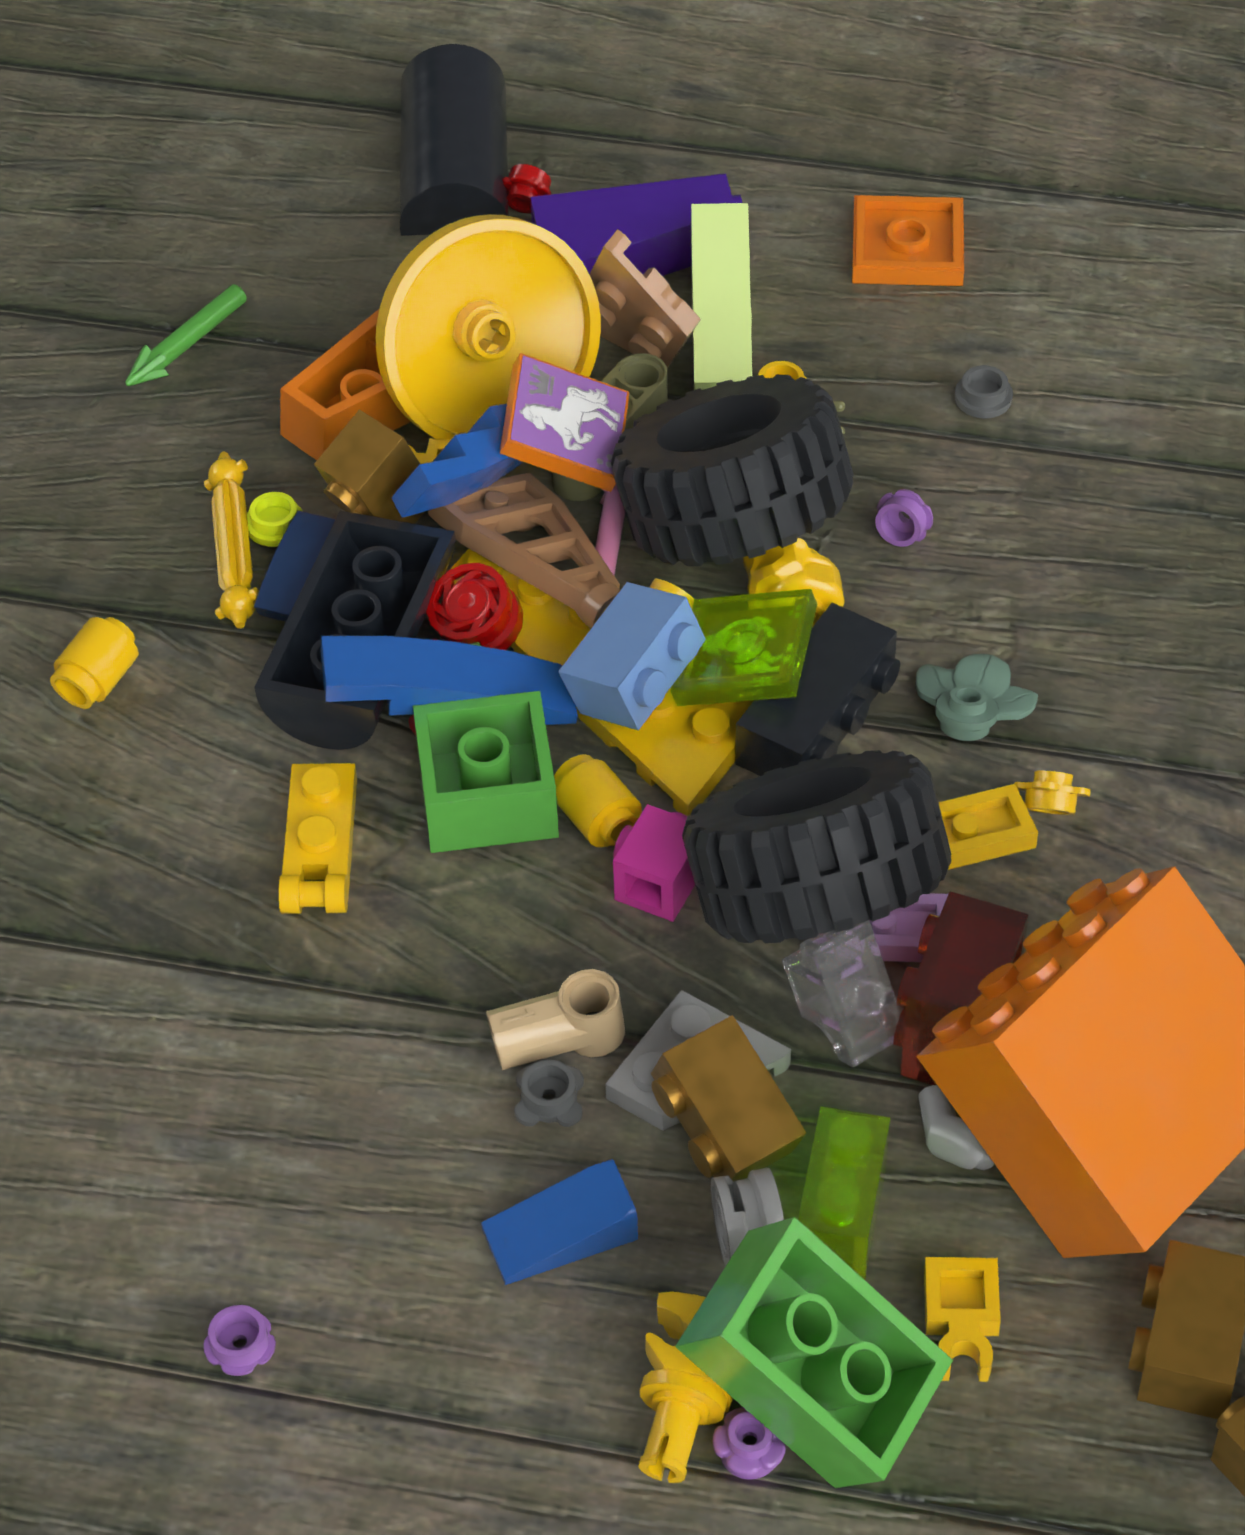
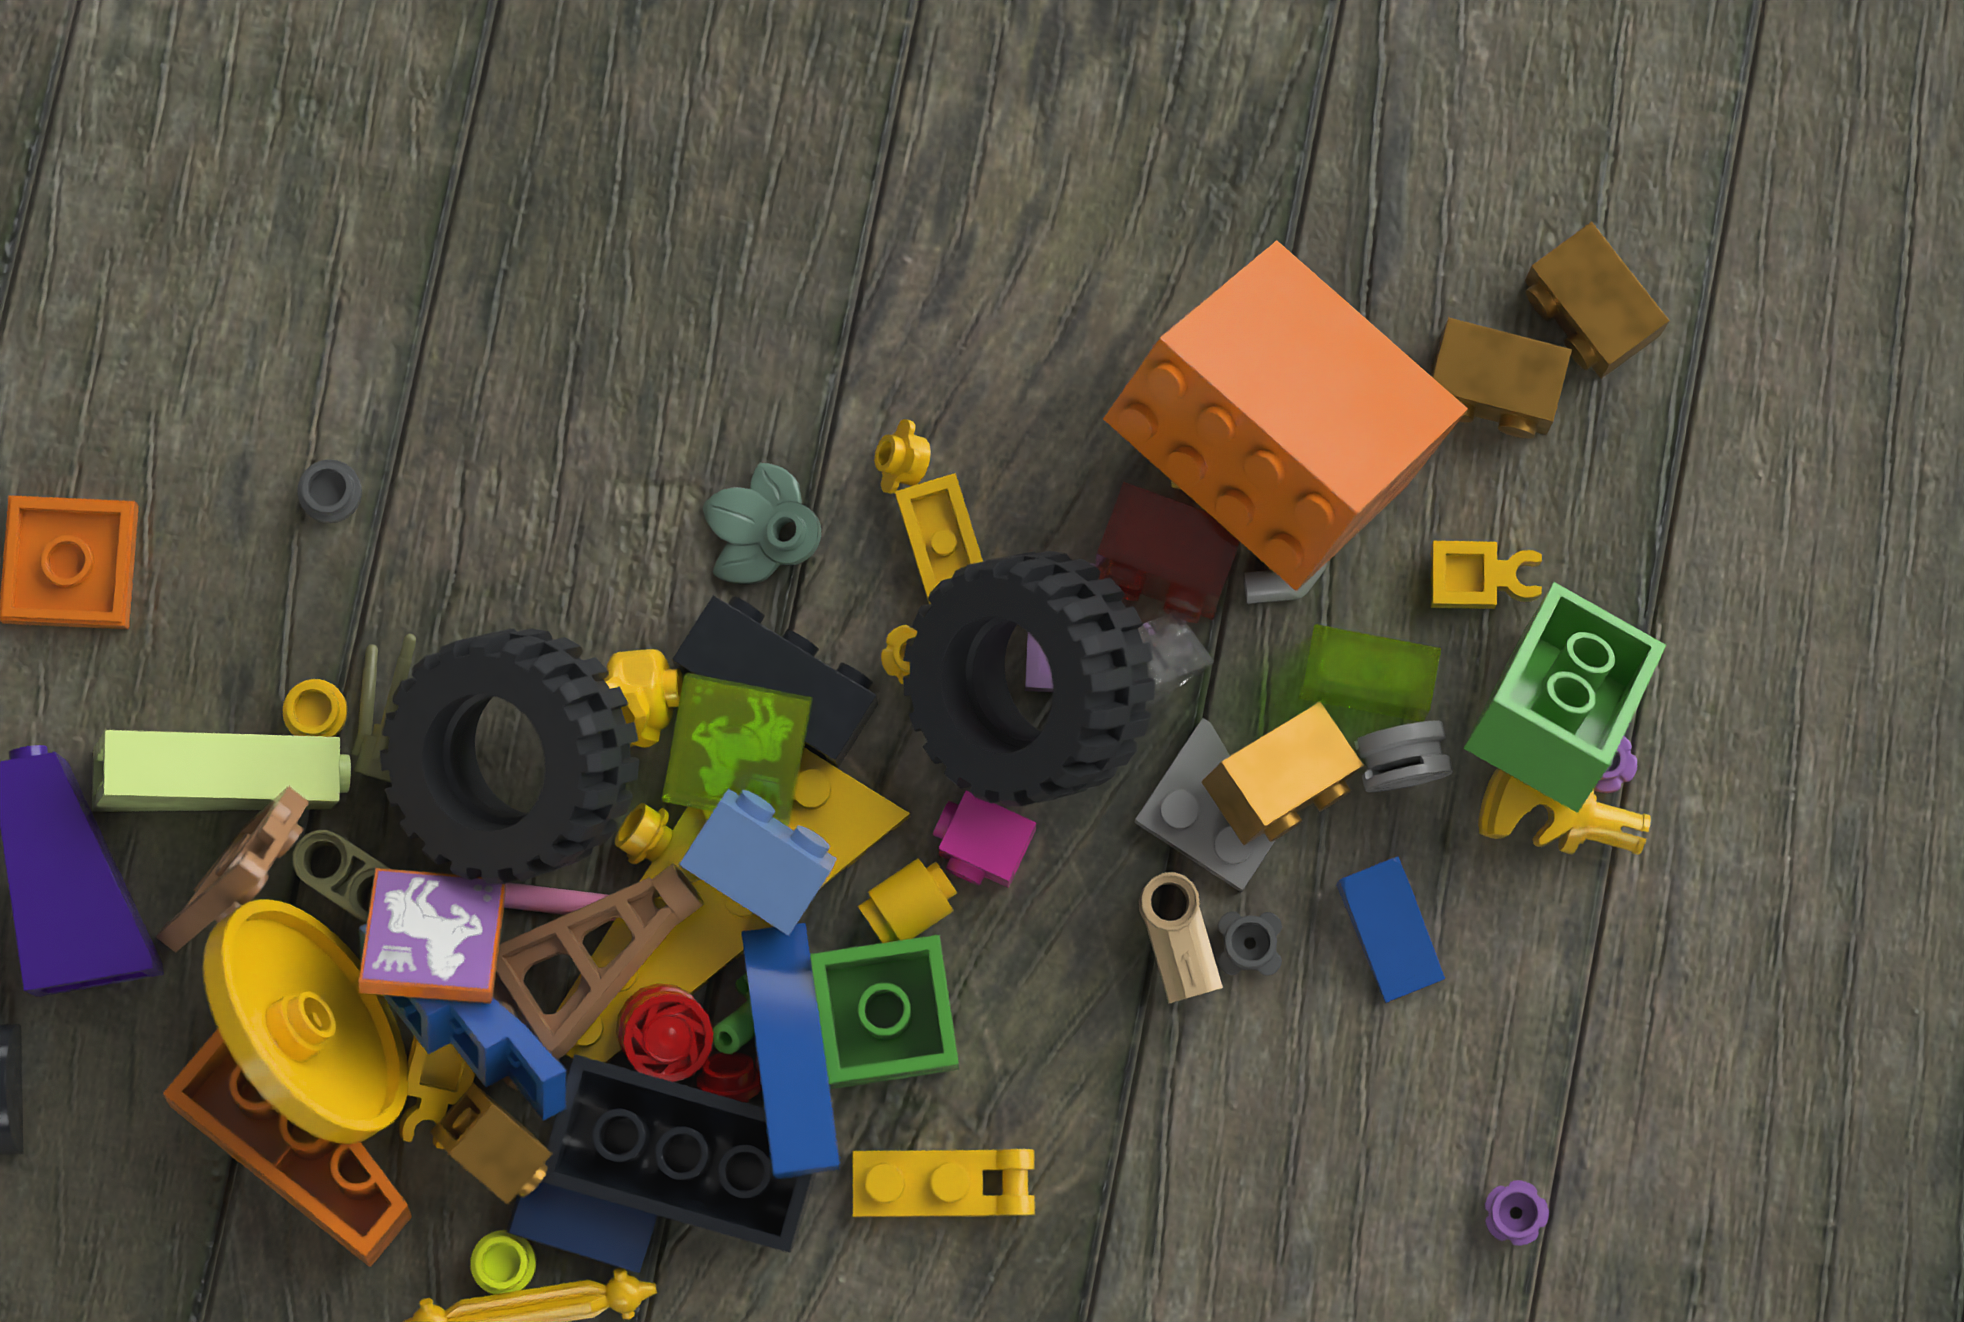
camera: 90 degrees left, 30 degrees up
medium lavender plate [875,489,933,547] -> none

